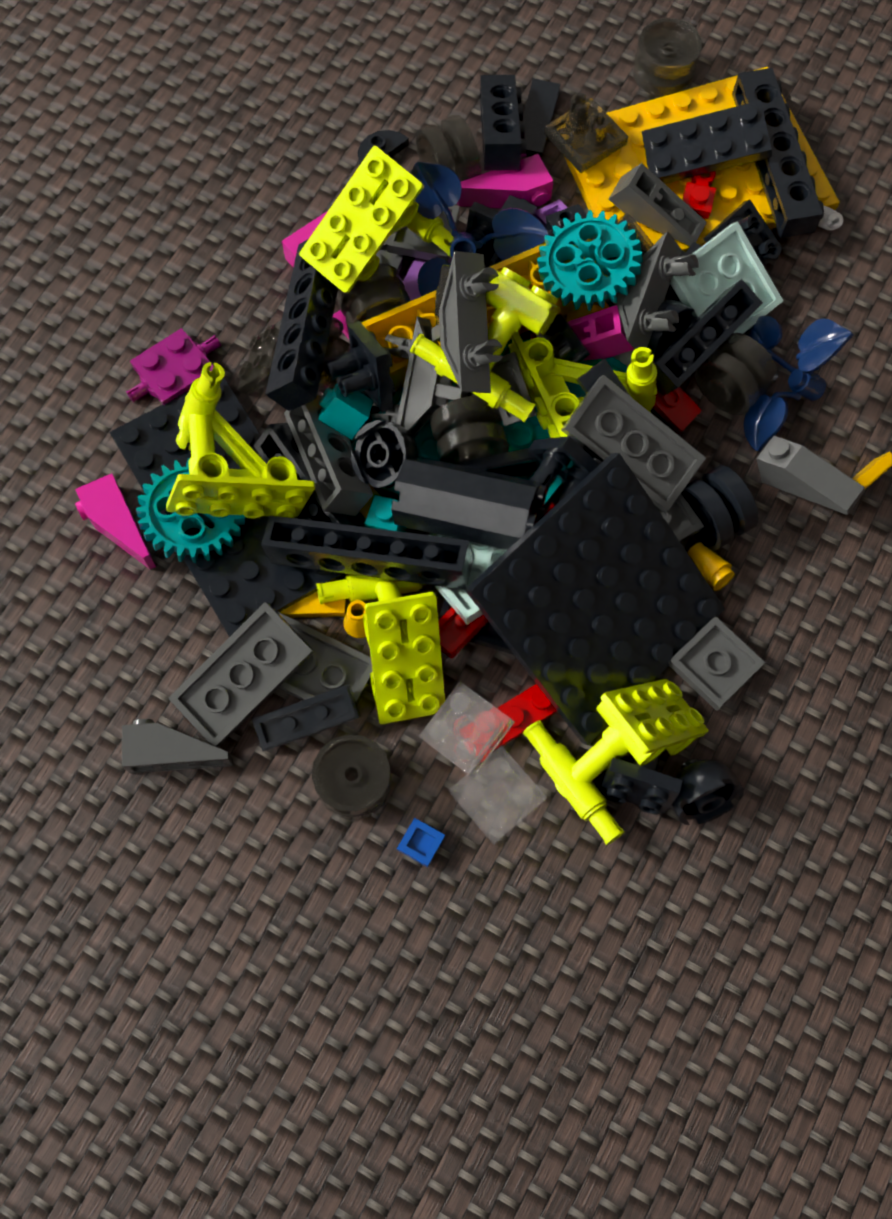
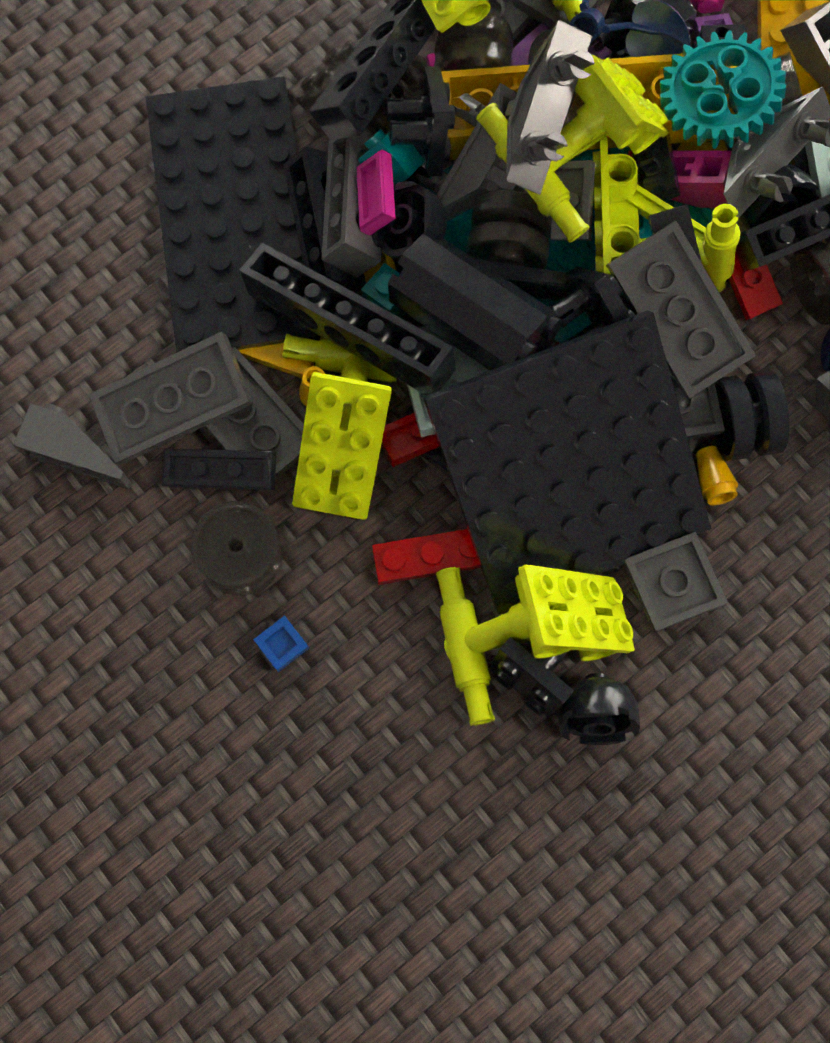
camera: 25 degrees right, 5 degrees up
dark pink slope [75,473,156,569] -> none
magenta plate [126,328,222,405] -> none
teal gear [136,458,246,563] -> none
neon yellow plate [166,362,315,518] -> none
clear plate [419,682,515,778] -> none
clear plate [449,745,547,845] -> none
none -> dark pink tile [356,149,396,236]

